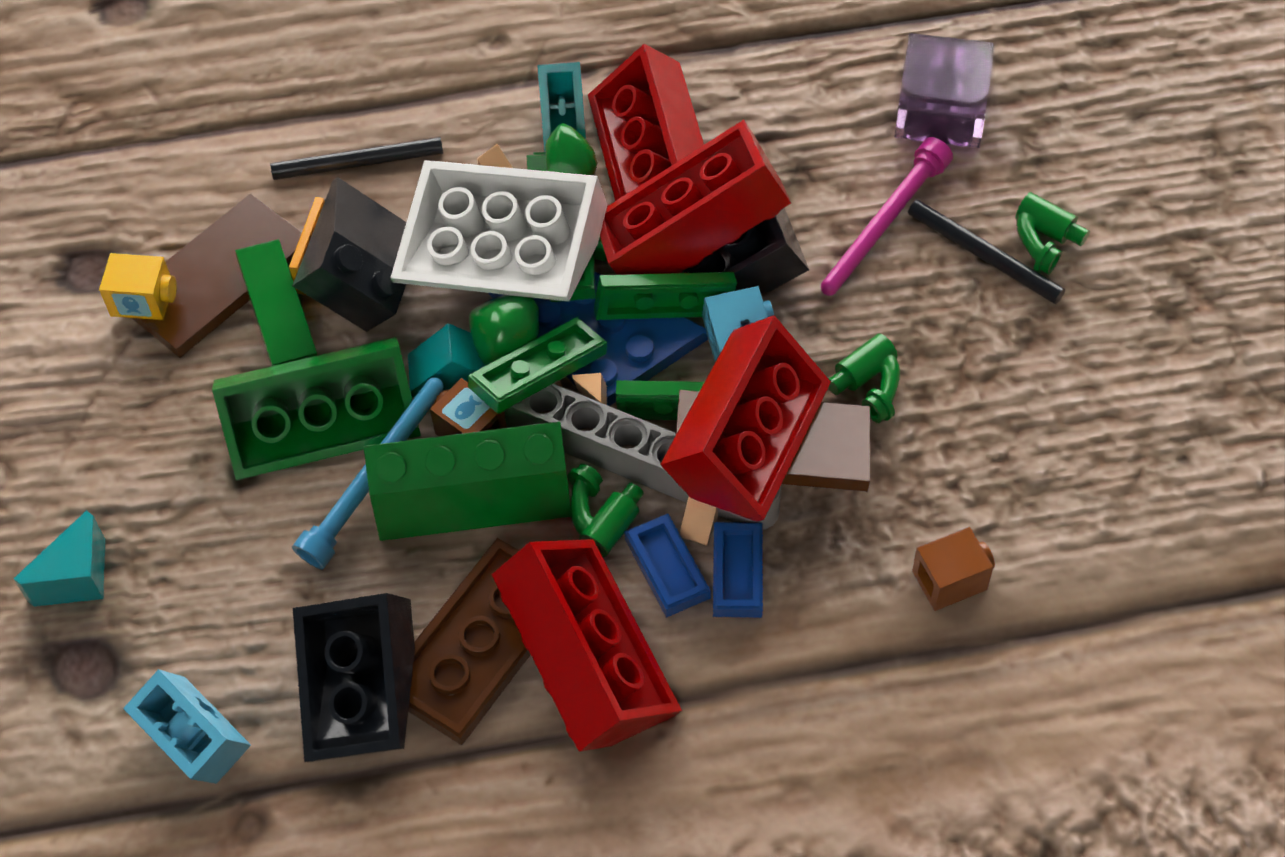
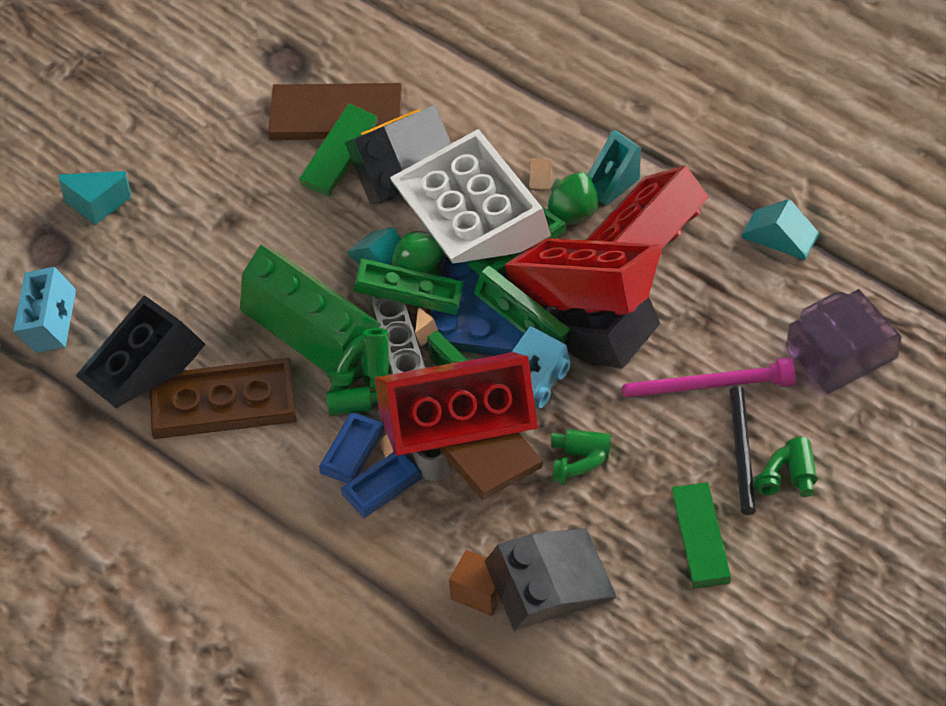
camera: 50 degrees right, 5 degrees down
yellow brick [99,253,177,320] -> none
green slope [212,337,421,480] -> none
black bar [270,137,443,180] -> none
dark azure piece [292,378,444,570] -> none
brick [430,378,507,436] -> none
red slope [491,539,682,752] -> none
none -> green plant [327,328,389,389]
none -> black slope [484,528,616,631]
none -> green tile [671,482,731,589]
none -> teal slope [742,199,819,260]

